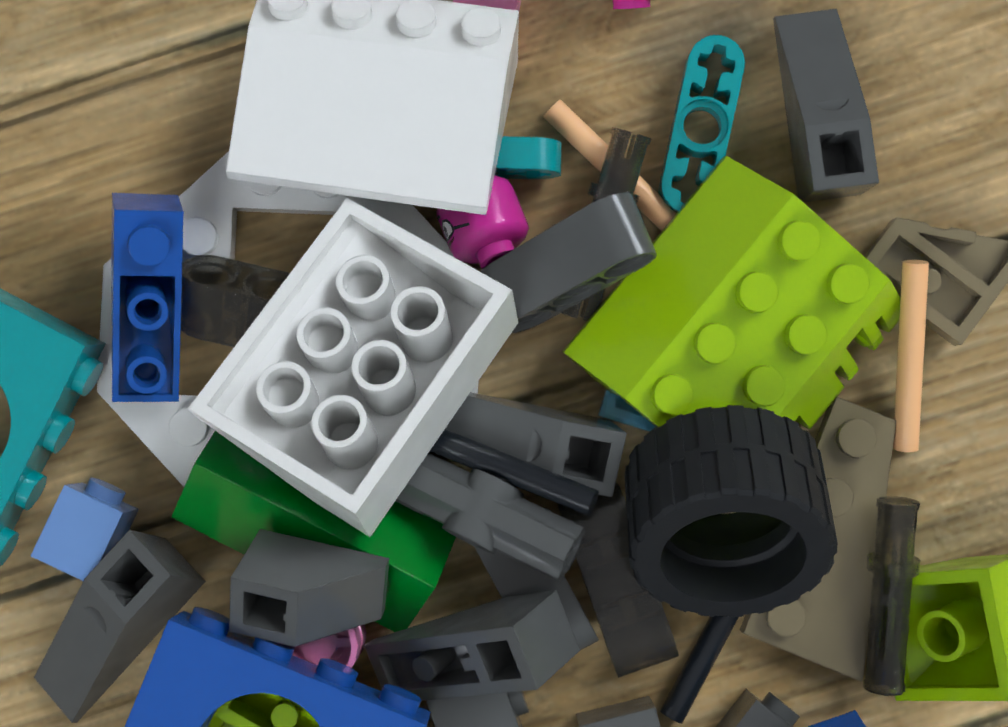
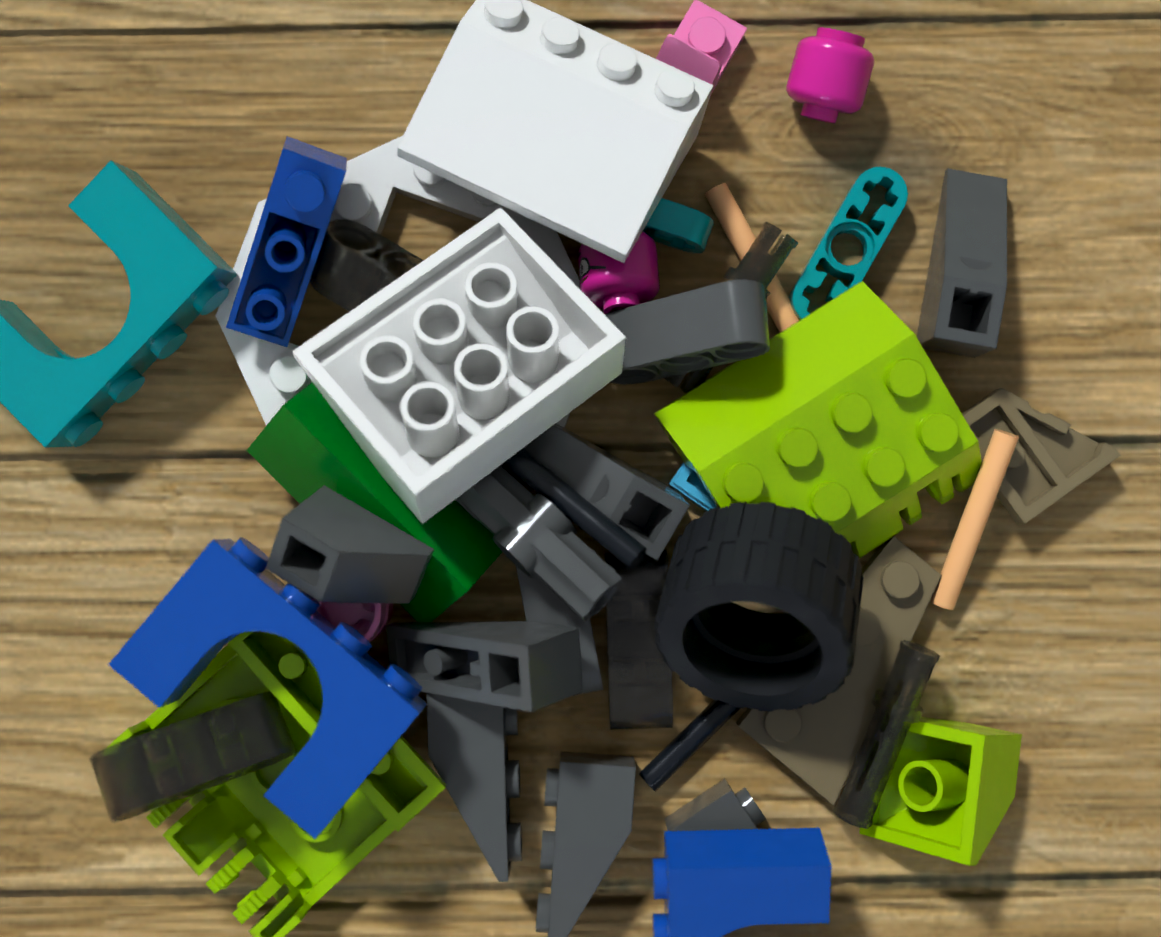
camera: 15 degrees right, 0 degrees up
medium blue brick [31,477,139,581] -> none
dark grey slope [34,530,206,723] -> none

